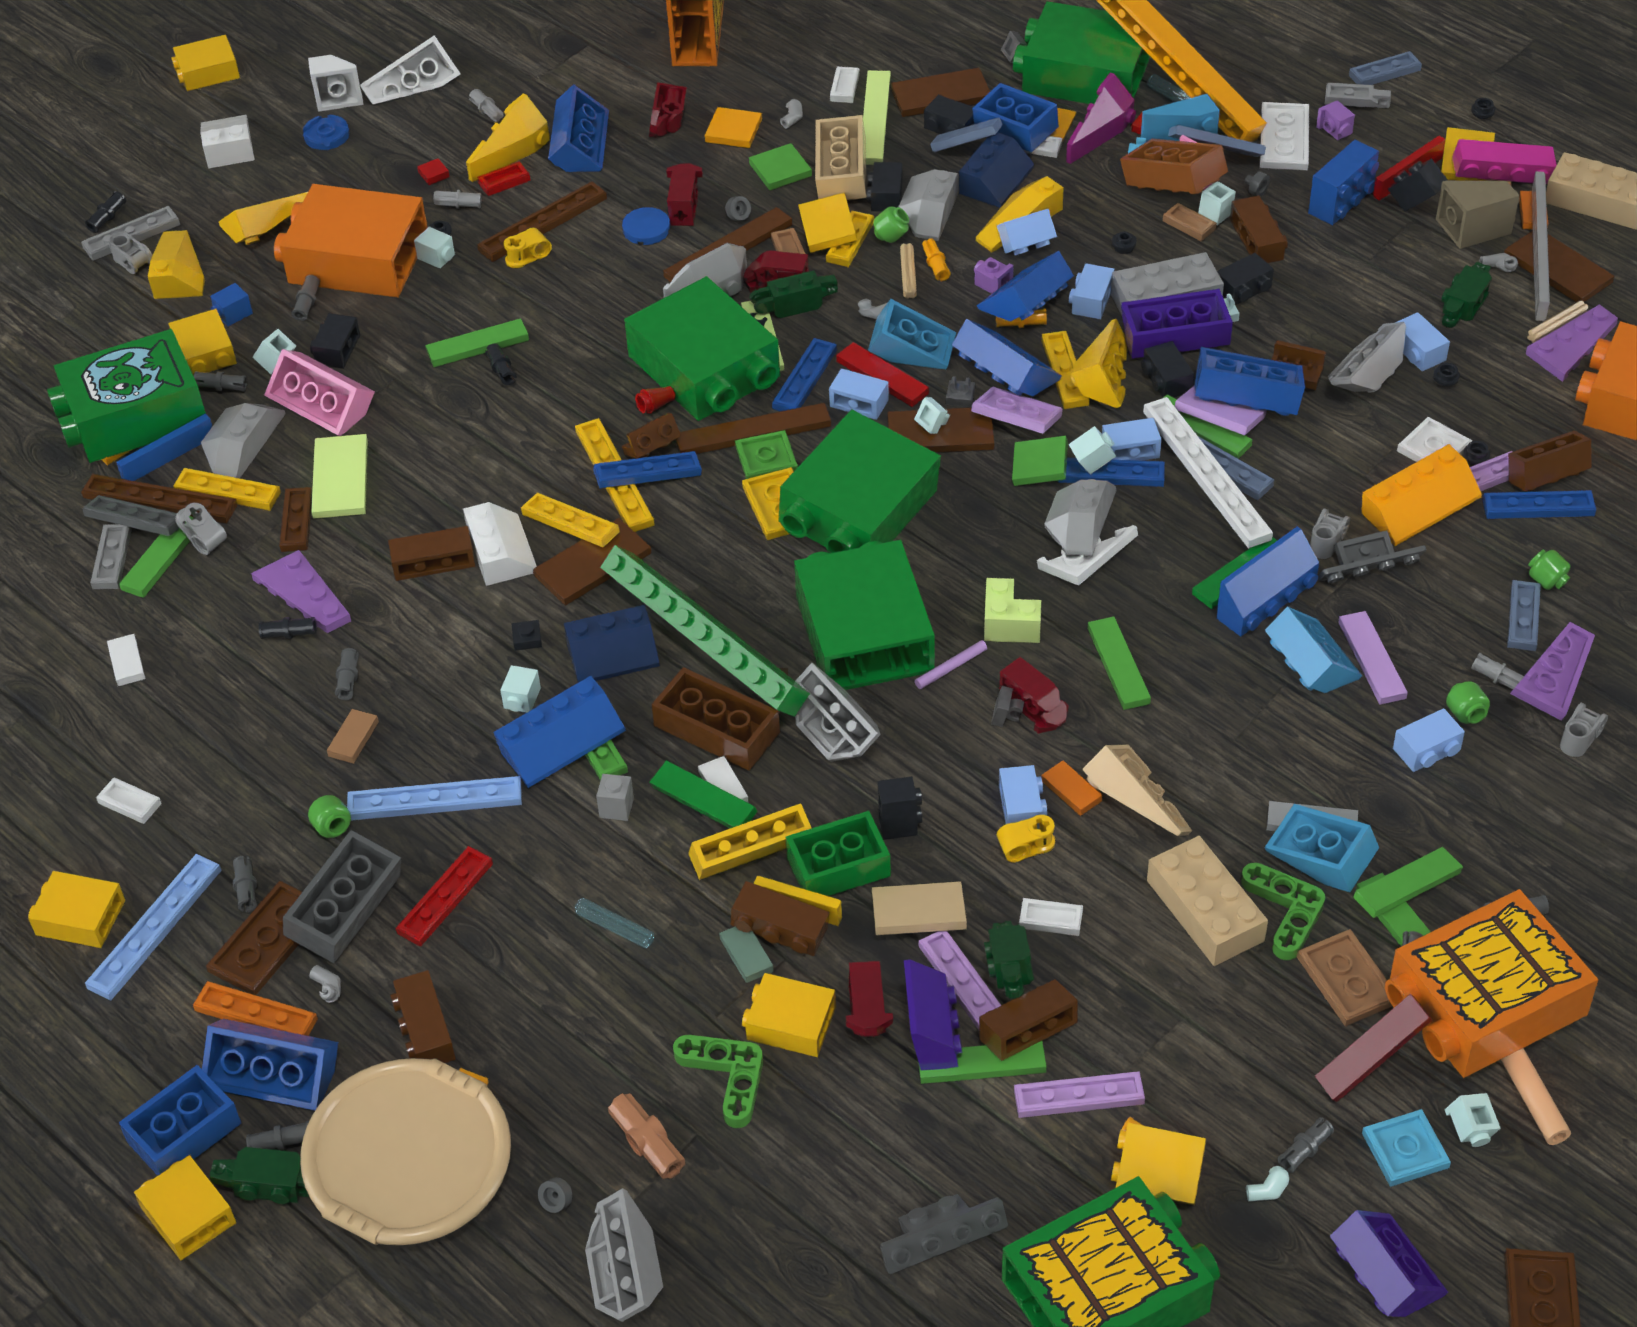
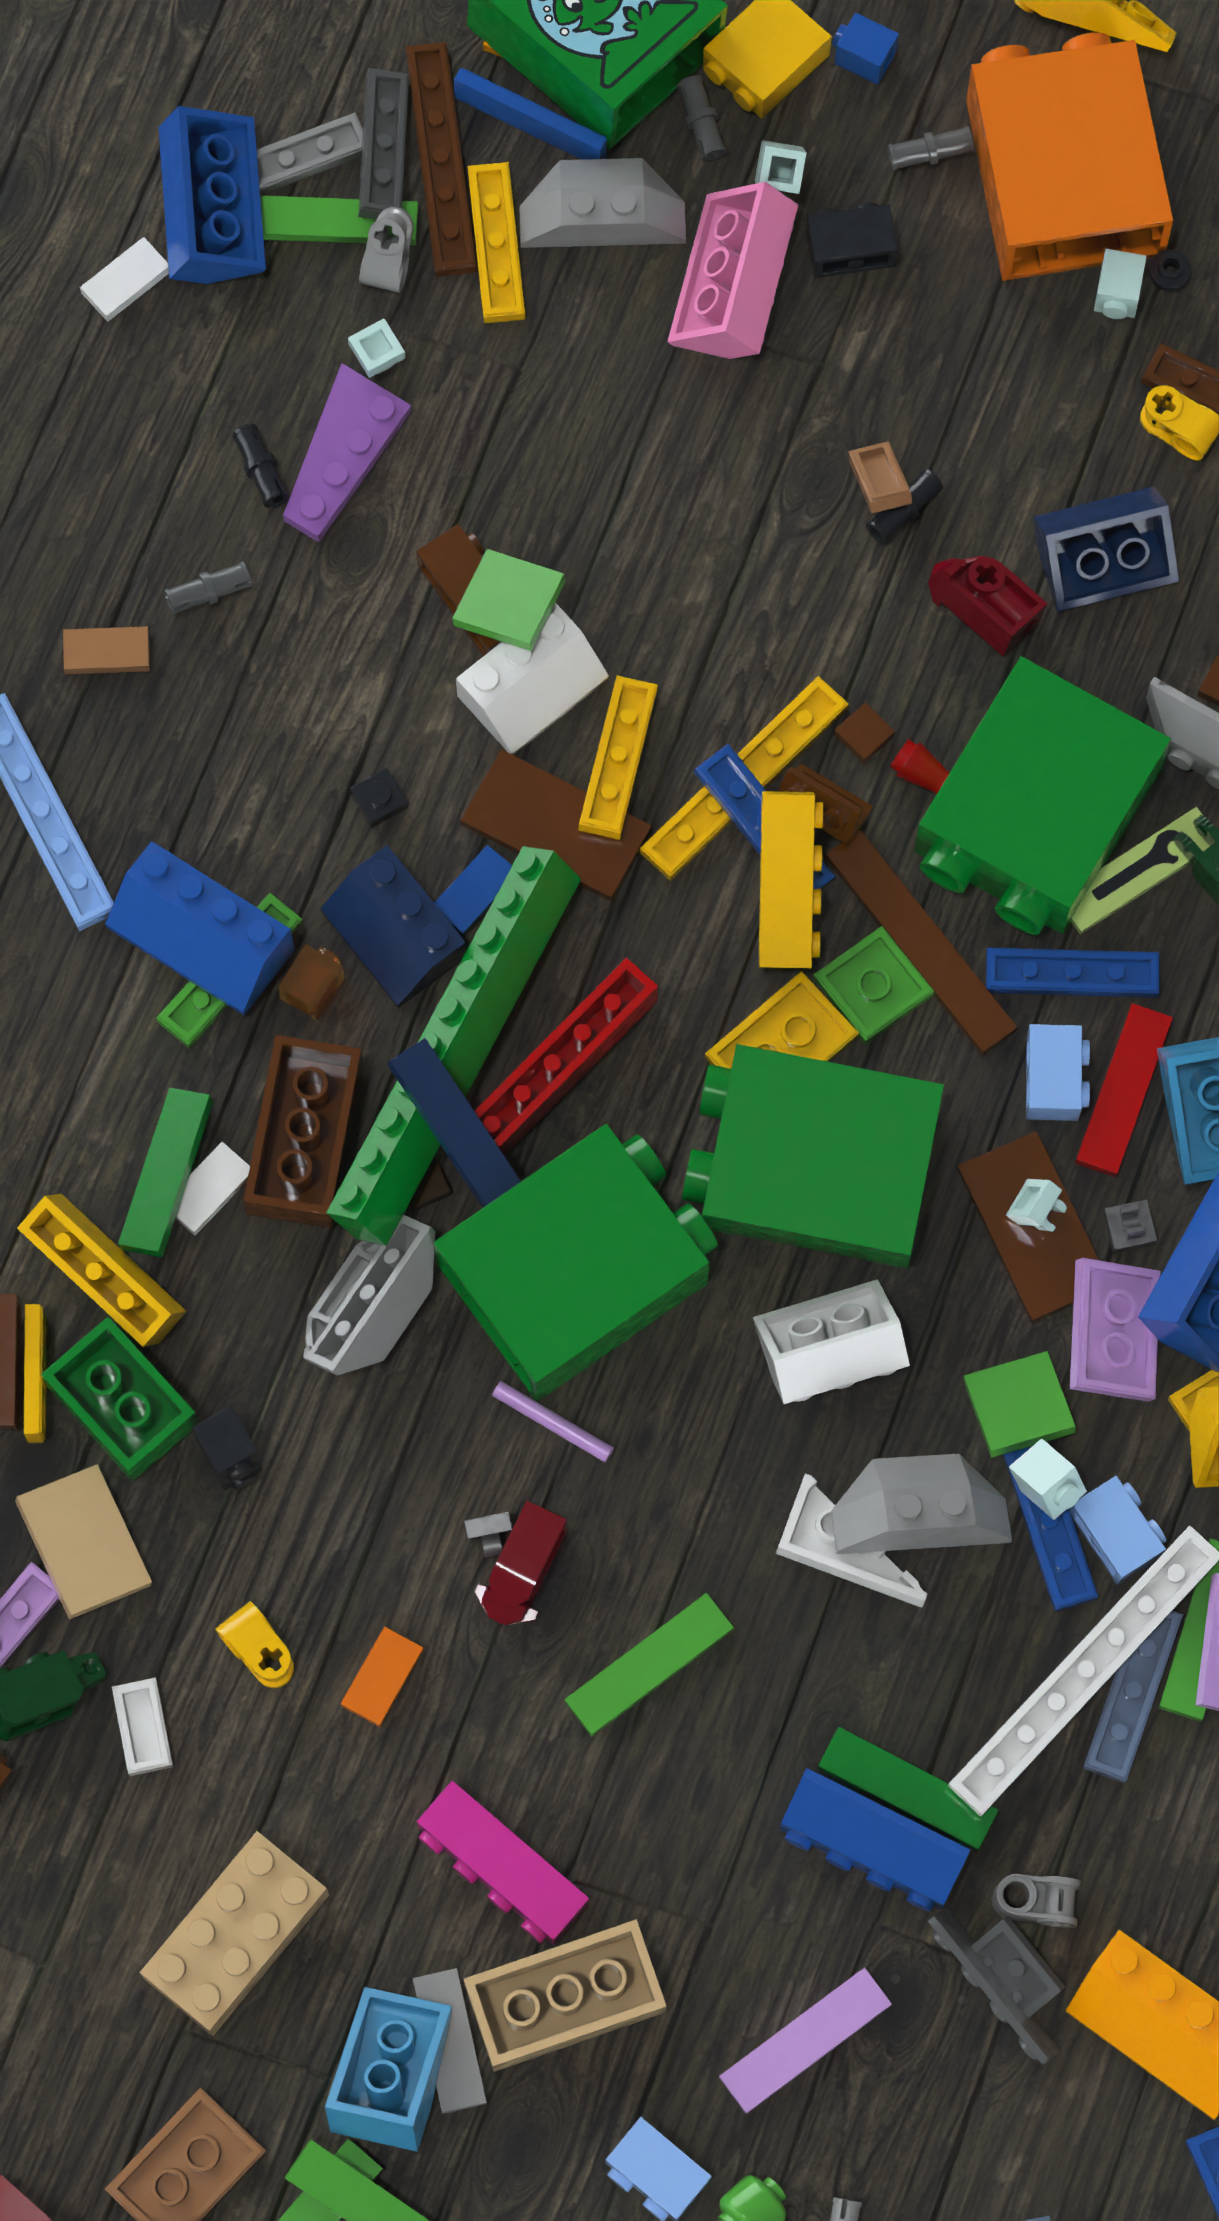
camera: 65 degrees right, 25 degrees up
reddish brown tile [279,487,312,552] -> none
yellowish green tile [312,434,368,519] -> none
bright green tile [426,318,529,367] -> none
light aqua brick [500,665,541,712] -> none
light grey brick [596,774,634,821] -> none
yellowish green brick [984,578,1041,643] -> none
light blue brick [999,765,1047,829] -> none
tan wedge [1083,745,1192,836] -> none
bright green beam [1241,863,1325,960] -> none
dark azure slope [1265,606,1363,693] -> none
none -> blue slope [158,106,266,284]
none -> clear orange brick [278,944,345,1020]
none -> light aqua tile [348,319,405,378]
none -> dark blue tile [386,1038,521,1208]
none -> dark pink brick [416,1781,589,1945]
none -> blue tile [434,845,512,938]
none -> bright green tile [452,549,566,651]
none -> tan brick [464,1919,667,2072]
none -> red brick [474,957,658,1156]
none -> white slope [753,1279,910,1404]
none -> yellow brick [759,791,823,968]
none -> reddish brown tile [834,702,895,764]
none -> medium nougat tile [848,442,912,513]
none -> dark red piece [928,556,1048,657]
none -> dark blue slope [1033,486,1179,612]

